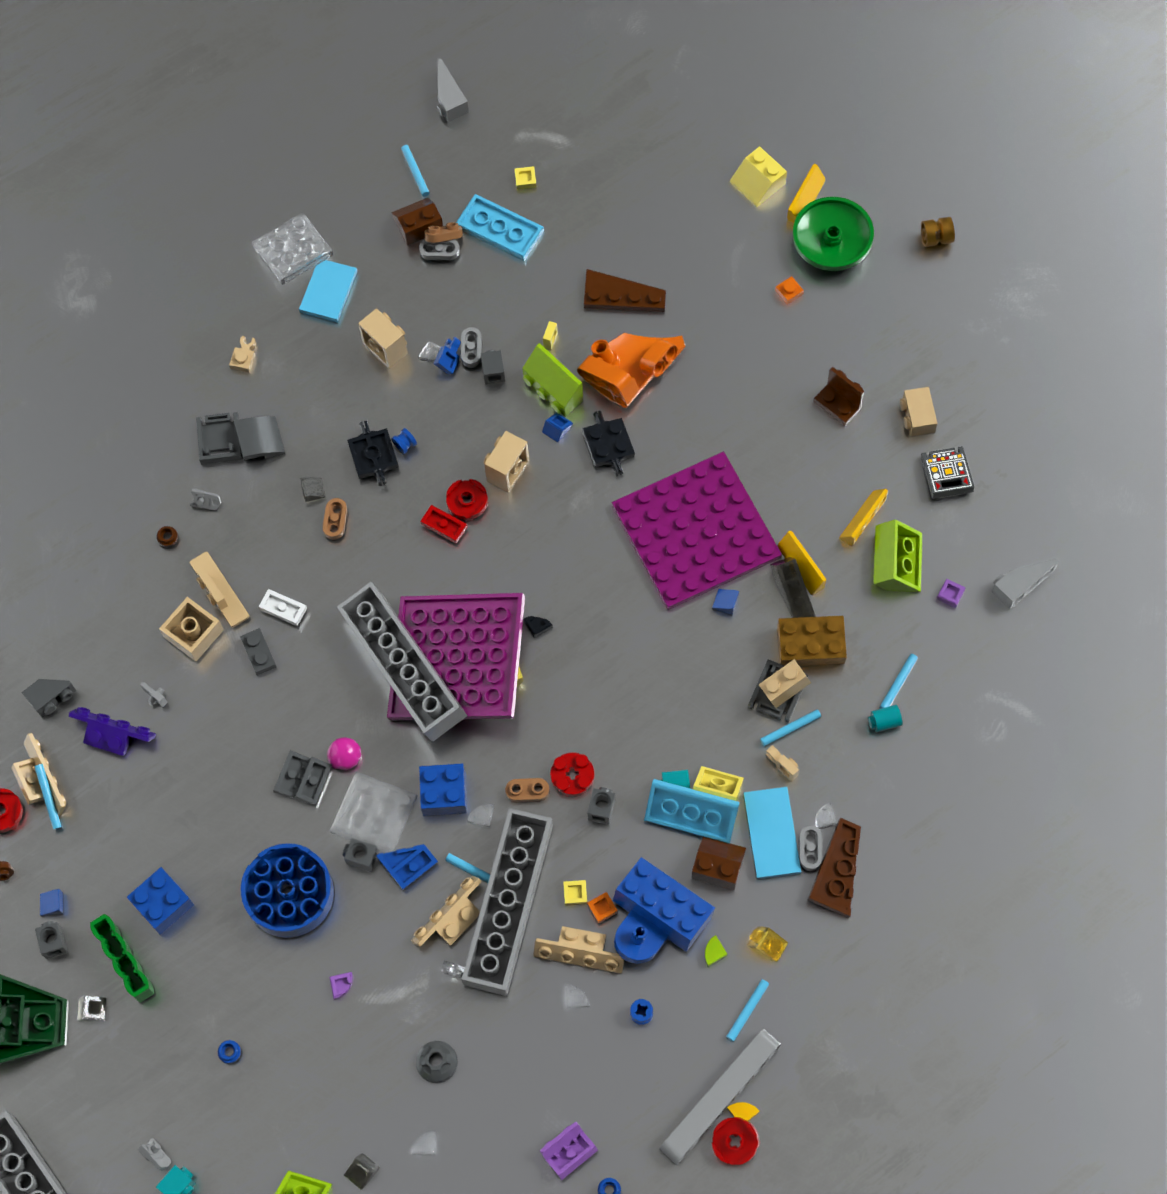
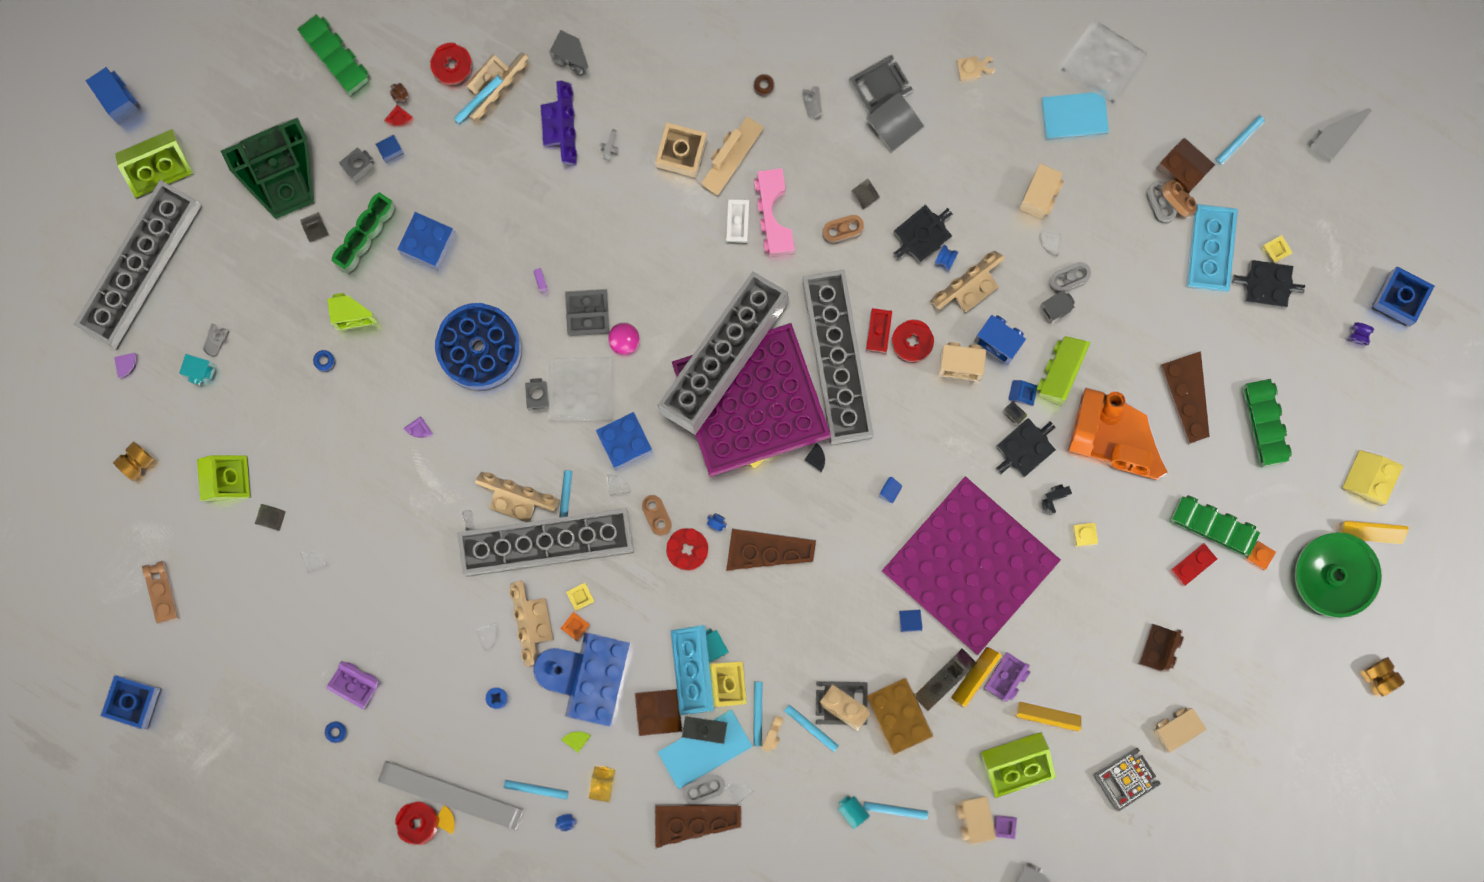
camera: 65 degrees right, 15 degrees up
dark grey plate [240,628,277,675] -> none
blue wing [376,844,438,890] -> none
dark grey piece [416,1041,458,1083] -> none
blue plate [433,337,461,375] -> none
light yellow tile [543,321,558,350] -> none
dark grey brick [587,787,615,824] -> none
none -> lime slope [327,293,378,330]
none -> red tile [384,105,414,126]
none -> medium lavender tile [533,268,548,293]
none -> blue plate [555,814,576,832]
none -> pearl dark grey plate [682,716,727,744]
none -> blue plate [707,513,727,531]
none -> reddish brown wing [726,528,816,571]
none -> medium azure bar [753,682,763,746]
none -> bright pink arch [754,168,795,257]
none -> light grey brick [802,269,874,445]
none -> blue slope [879,477,902,503]
none -> tan bracket [930,251,1005,312]
none -> tan brick [956,796,996,844]
none -> blue brick [974,315,1026,365]
none -> medium lavender bracket [984,652,1030,702]
none -> clear smoke slope [1002,401,1027,426]
none -> black bracket [1041,484,1072,515]
none -> light yellow plate [1073,522,1098,547]
none -> green brick [1170,495,1260,557]
none -> red plate [1171,543,1217,586]
none -> black plate [1233,260,1305,308]
none -> green brick [1243,379,1292,467]
none -> dark purple wheel [1349,322,1375,346]
none -> blue brick [1373,266,1435,326]

